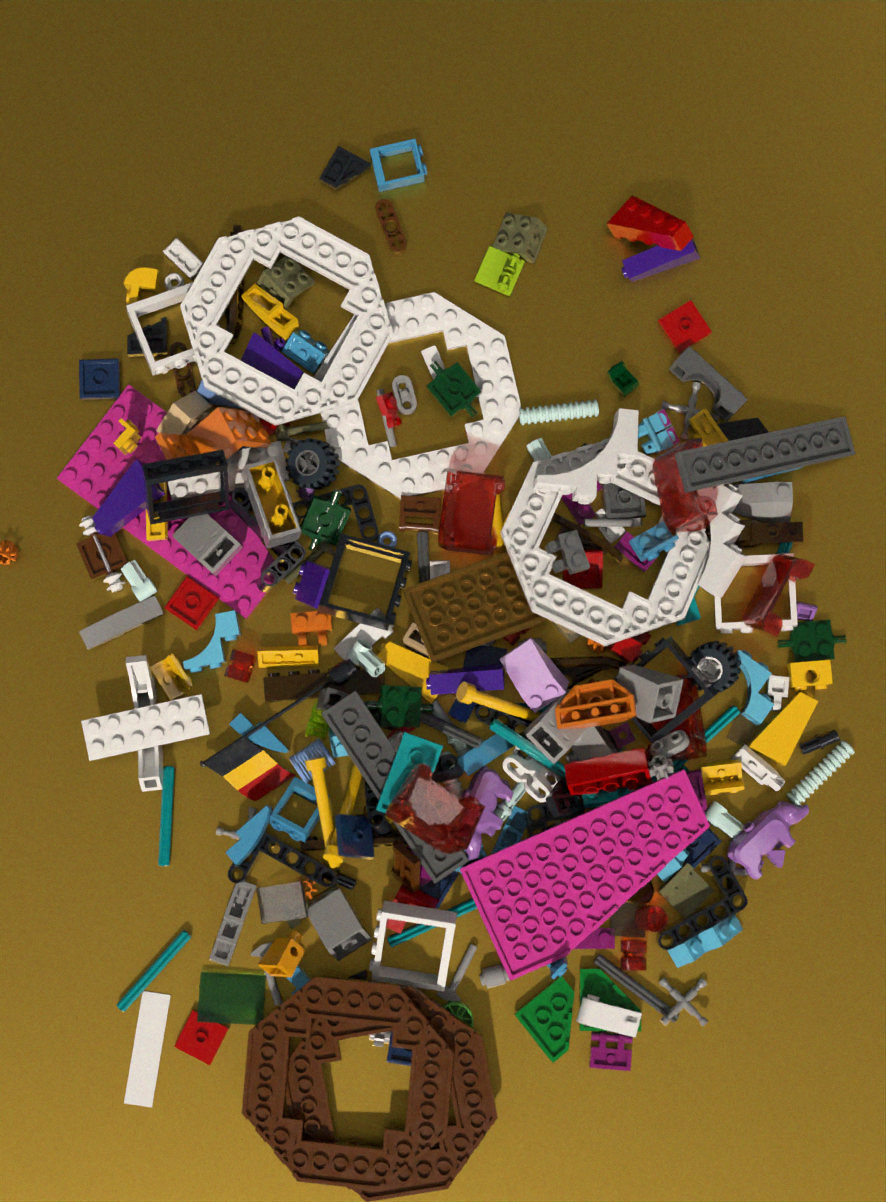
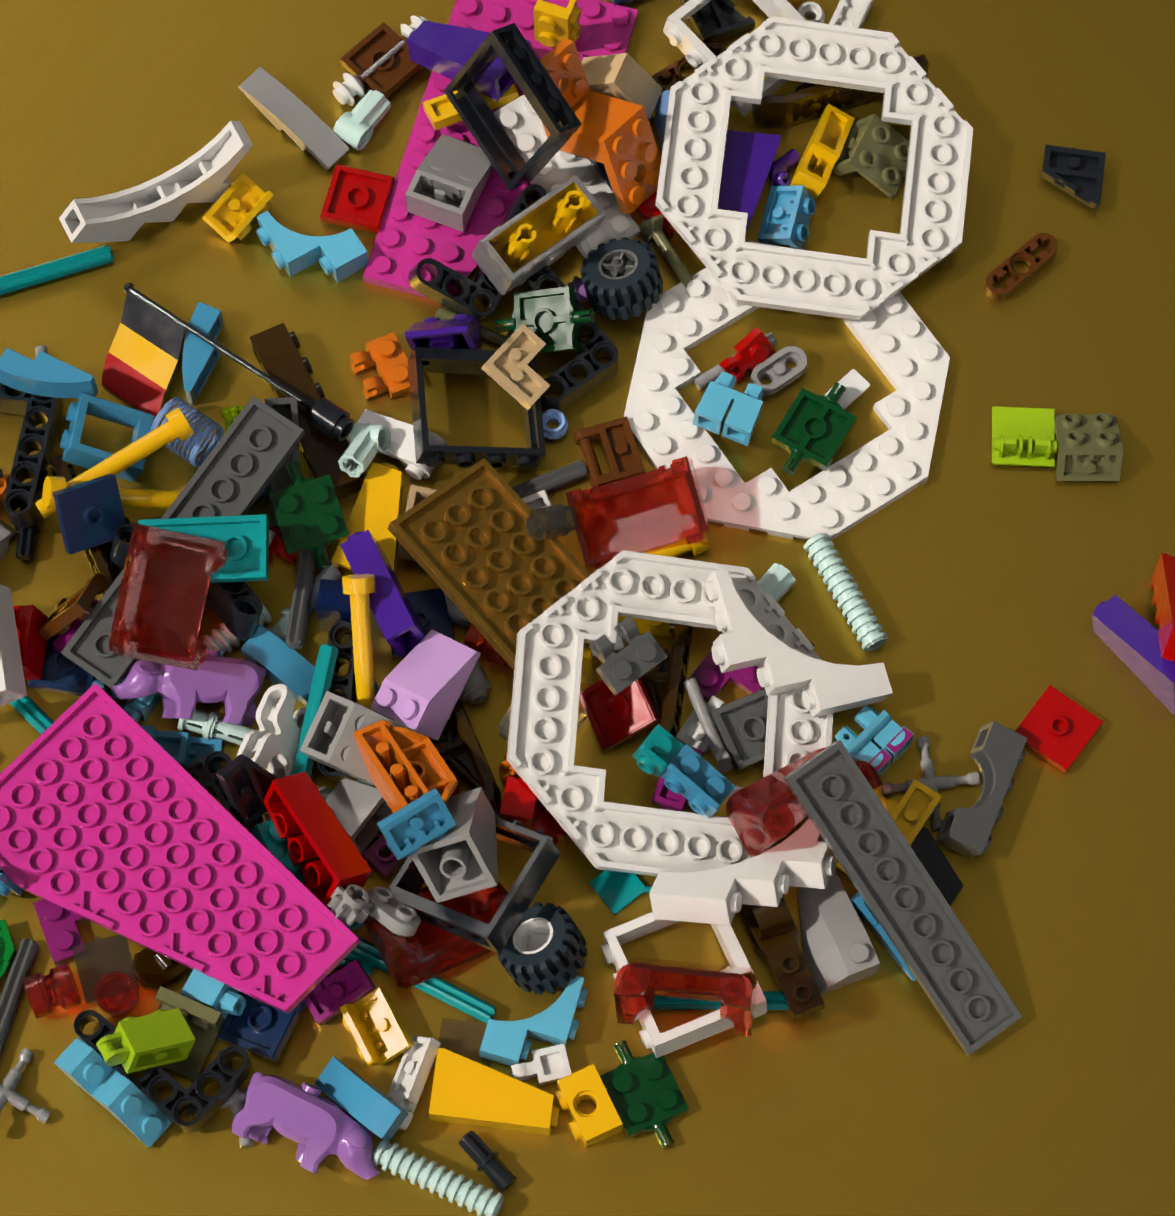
camera: 70 degrees right, 15 degrees down
white plate [81,694,210,761] -> none
clear red wheel [224,649,257,684] -> none
yellow plate [257,645,319,668] -> none
dark azure window [370,139,427,192] -> none
dark green bracket [607,361,640,397] -> none
light aqua piece [704,800,744,839] -> none
medium lavender slope [766,850,785,868] -> none
medium lavender slope [796,601,818,621] -> none
none -> lime brick [96,1008,196,1074]
none -> dark azure slope [314,1056,409,1141]
none -> dark azure bracket [377,788,456,860]
none -> tan plate [481,323,550,410]
none -> clear smoke brick [526,504,576,541]
none -> teal bracket [632,724,683,777]
none -> medium azure hips [693,372,764,446]

